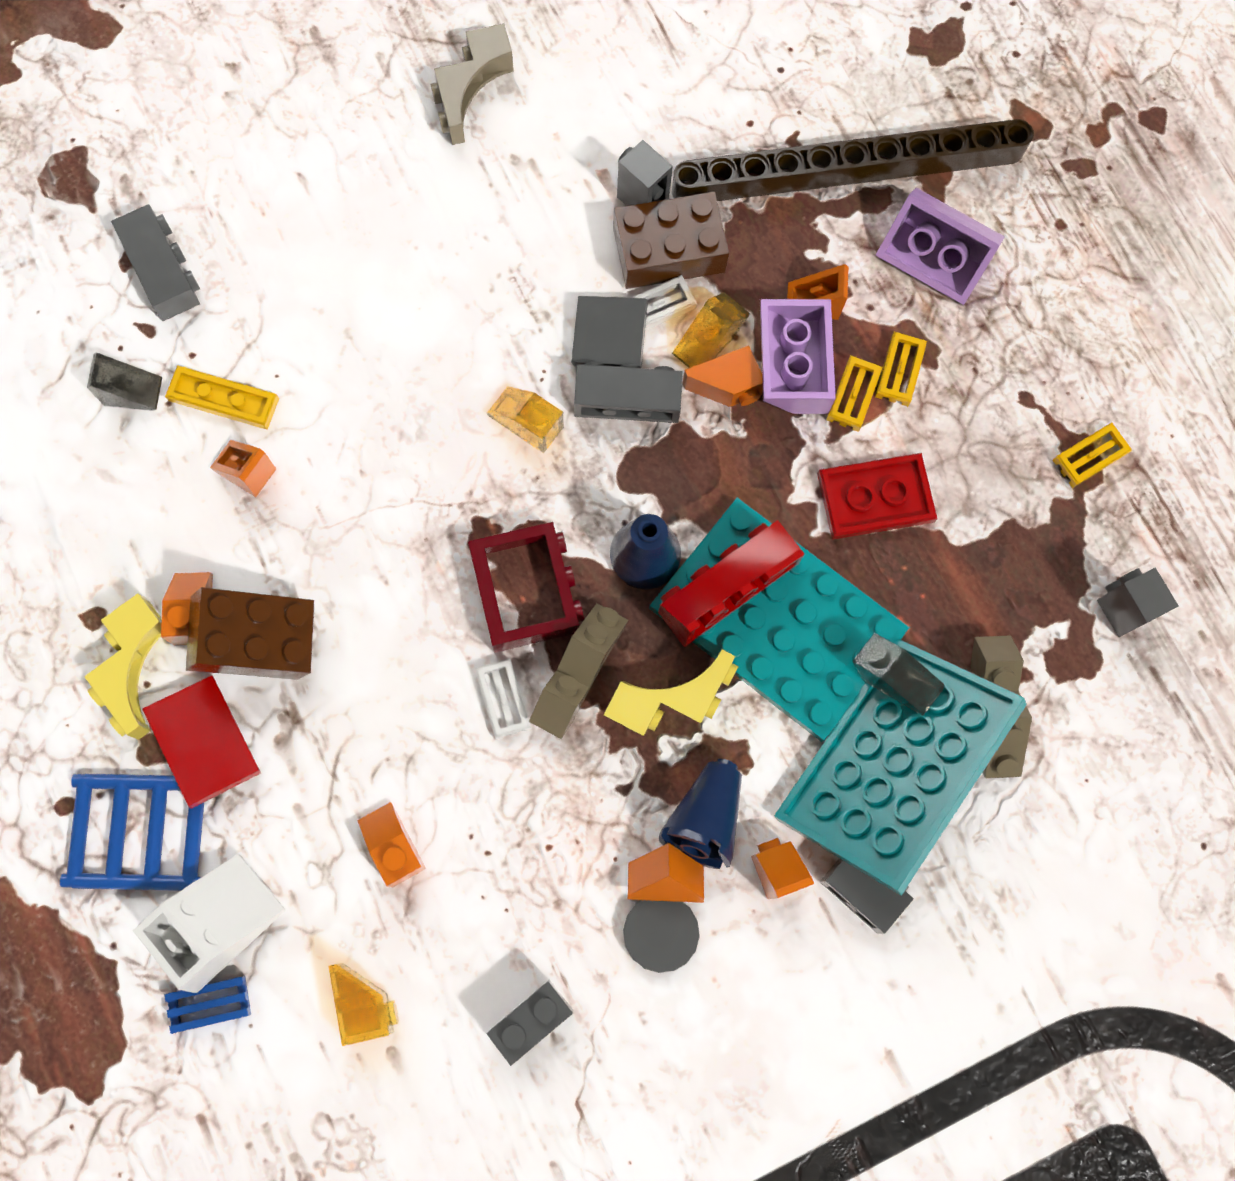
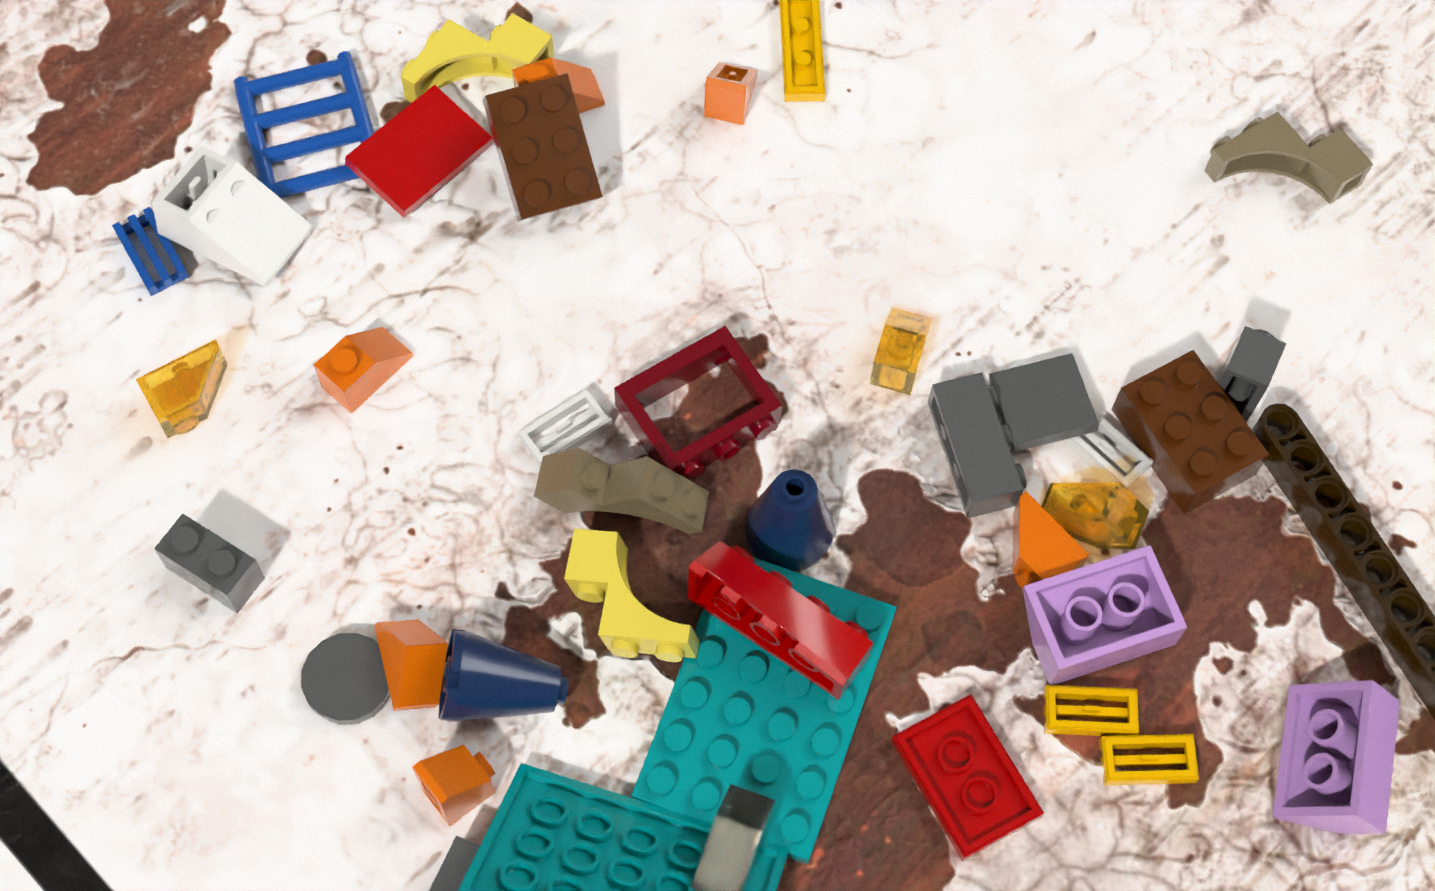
camera: 75 degrees right, 10 degrees down
orange slope [787,264,849,320] -> none

